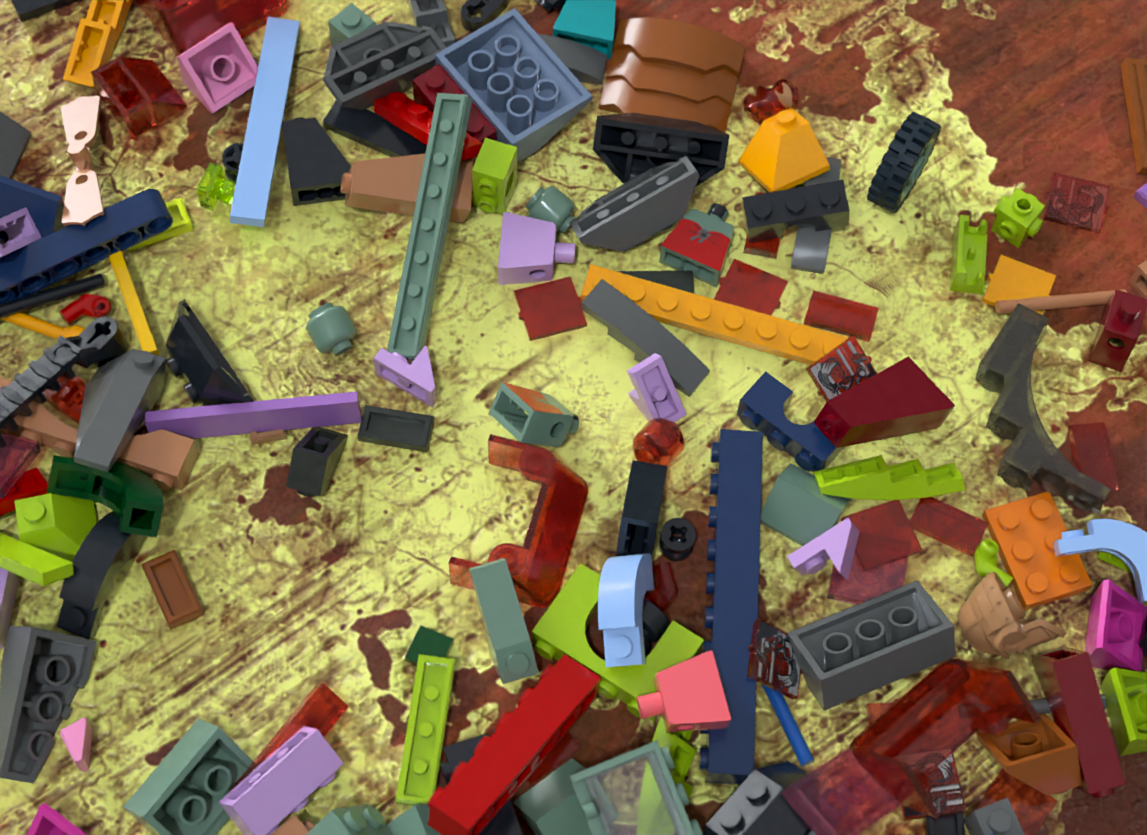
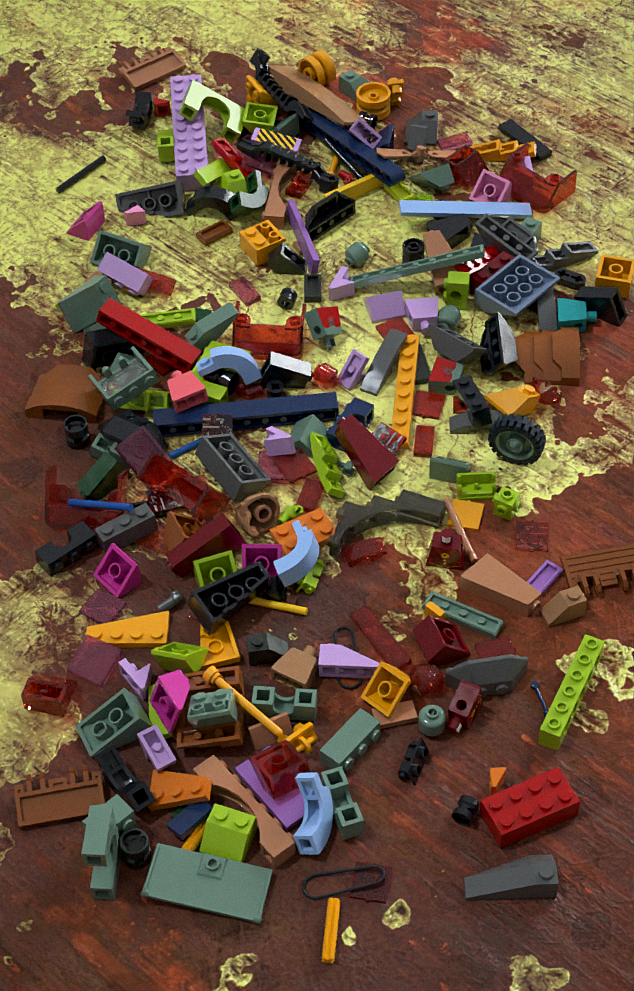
camera: 85 degrees right, 15 degrees down
dark grey wedge [74,349,166,472] -> none
none -> clear pink tile [229,276,261,307]
none -> light orange slope [239,220,286,266]
none -> black wheel [277,288,297,310]
none -> sand green hand [336,461,354,476]
none -> lavender slope [363,290,406,324]
none -> black wheel [402,238,425,264]
none -> dark grey slope [407,124,427,164]
none -> sand green slope [409,163,455,191]
none -> sand green slope [429,455,473,484]
none -> clear pink tile [437,132,472,150]

